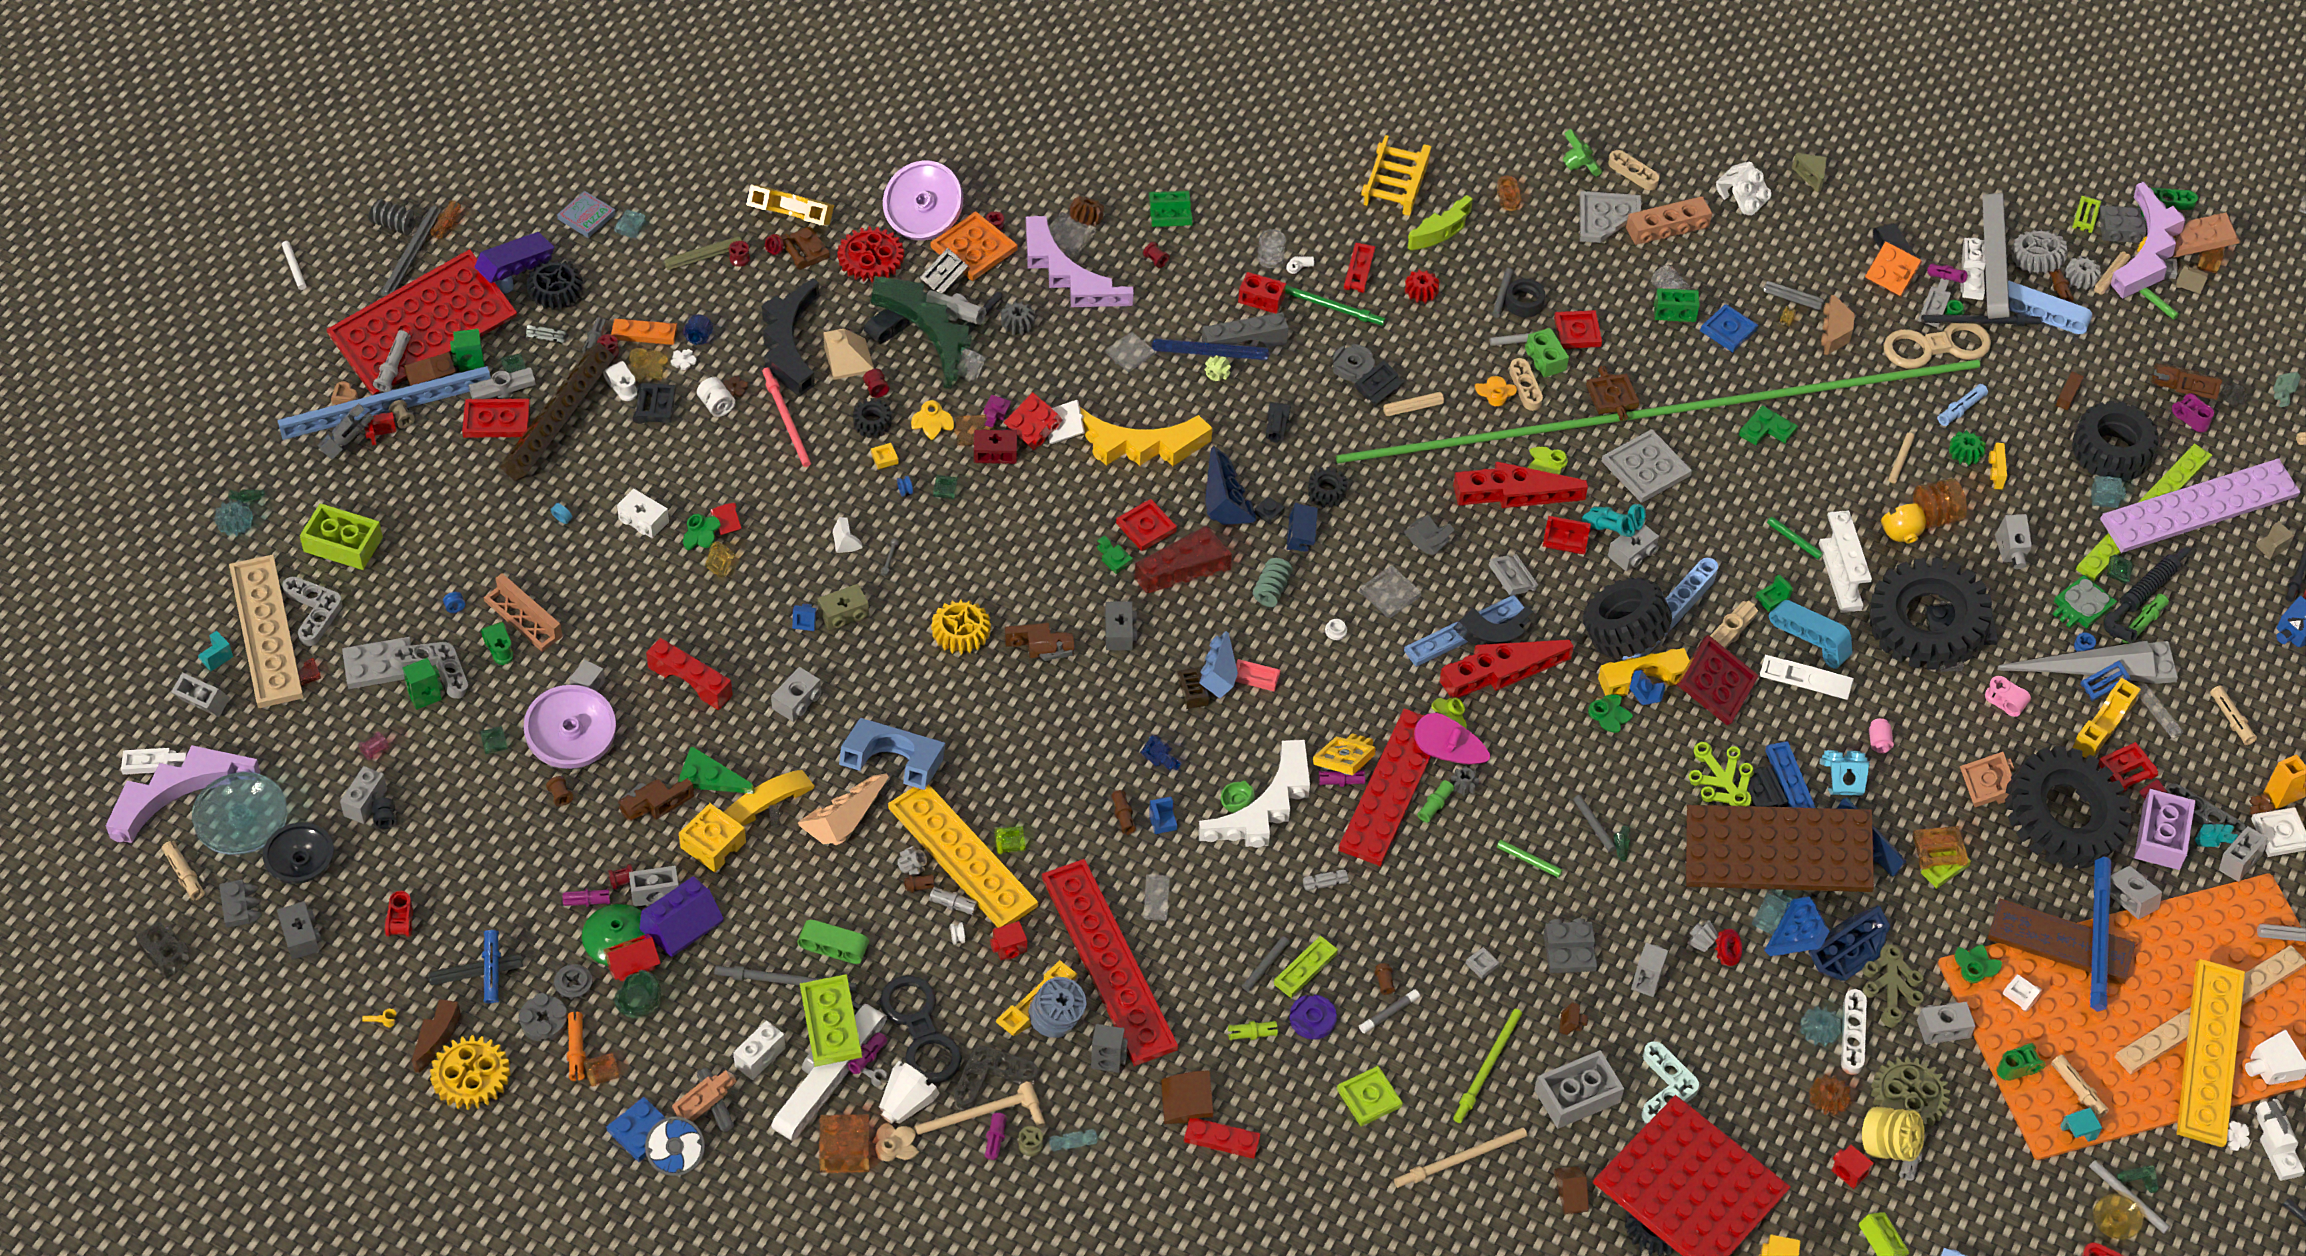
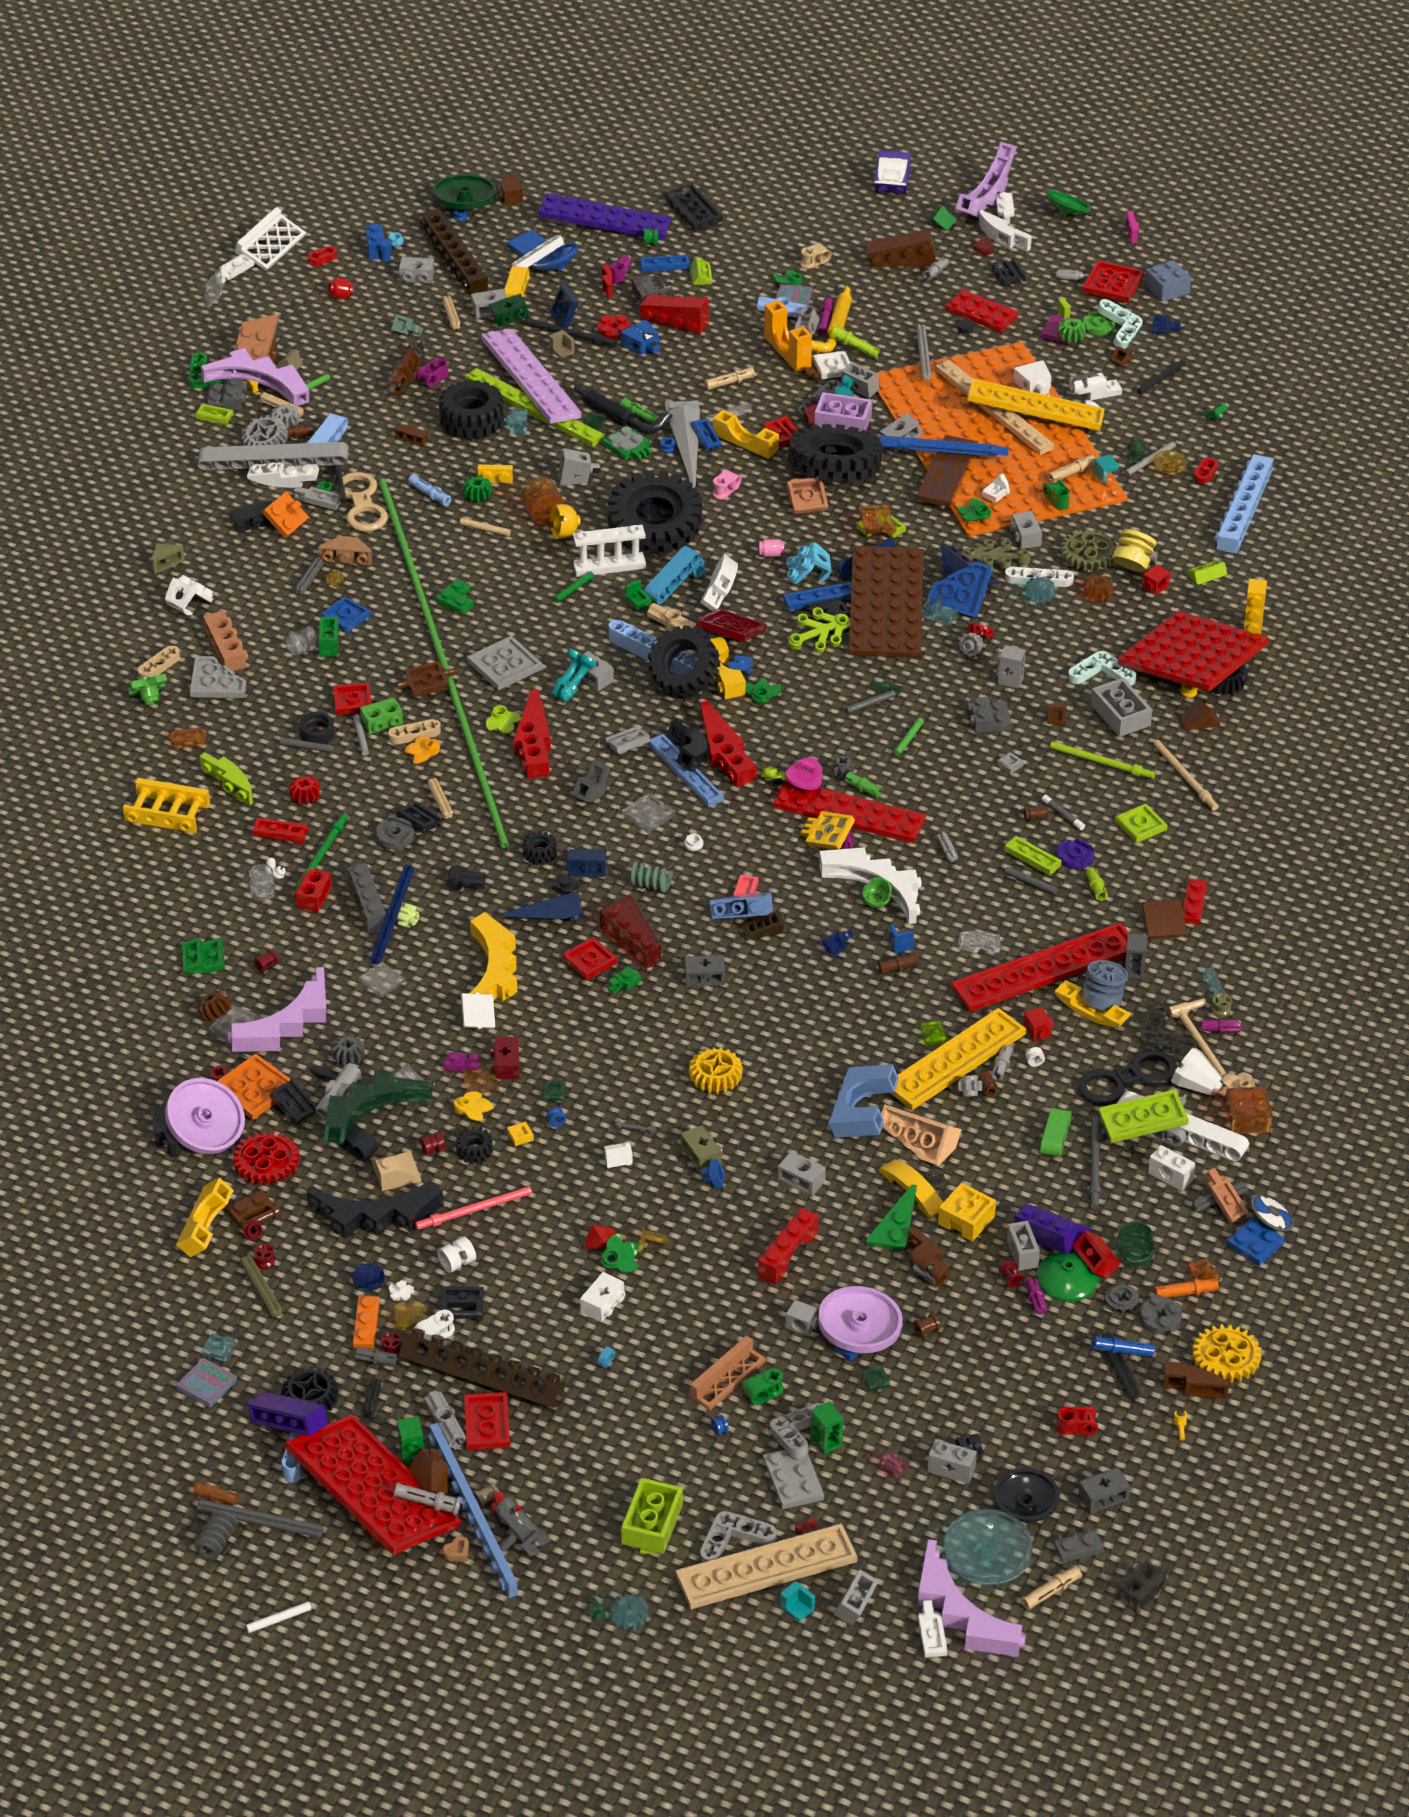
camera: 90 degrees left, 10 degrees down
clear green plate [500,353,526,373] -> none
reddish brown plant [722,376,748,397] -> none
red plate [1003,392,1063,451] -> none
reddish brown plate [1005,623,1074,661] -> none
red hinge [1542,516,1591,555] -> none
magenta pin [1928,263,1968,283] -> none

